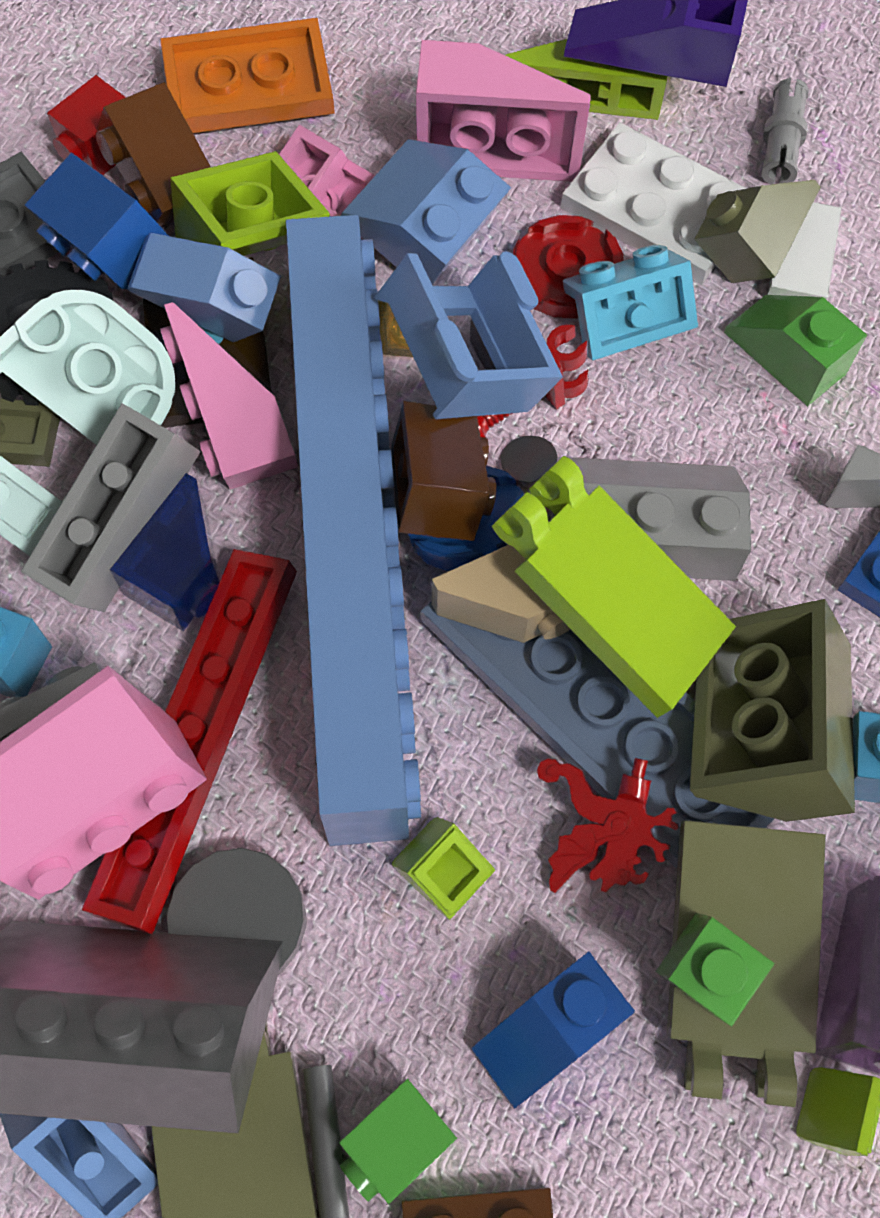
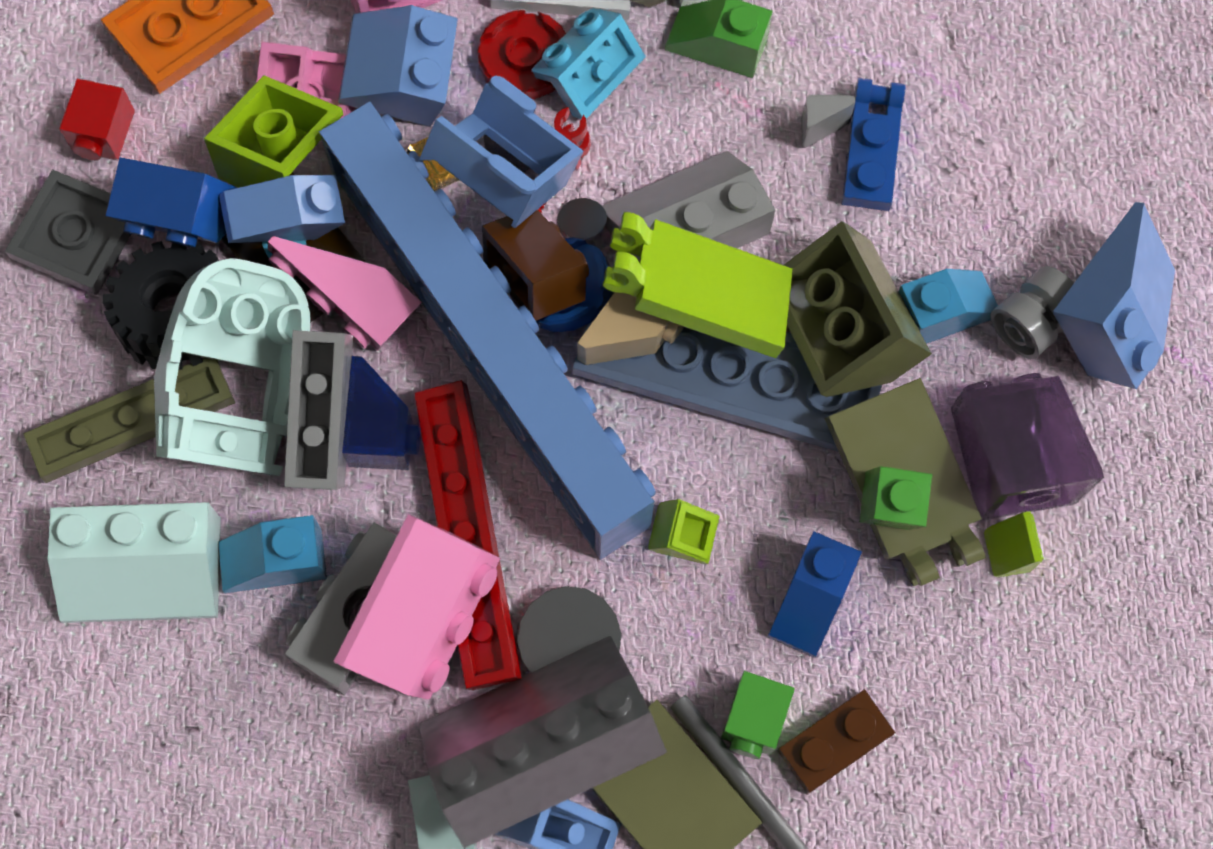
camera: 30 degrees left, 5 degrees up
reddish brown brick [95,82,211,227] -> none
red piece [537,758,680,893] -> none

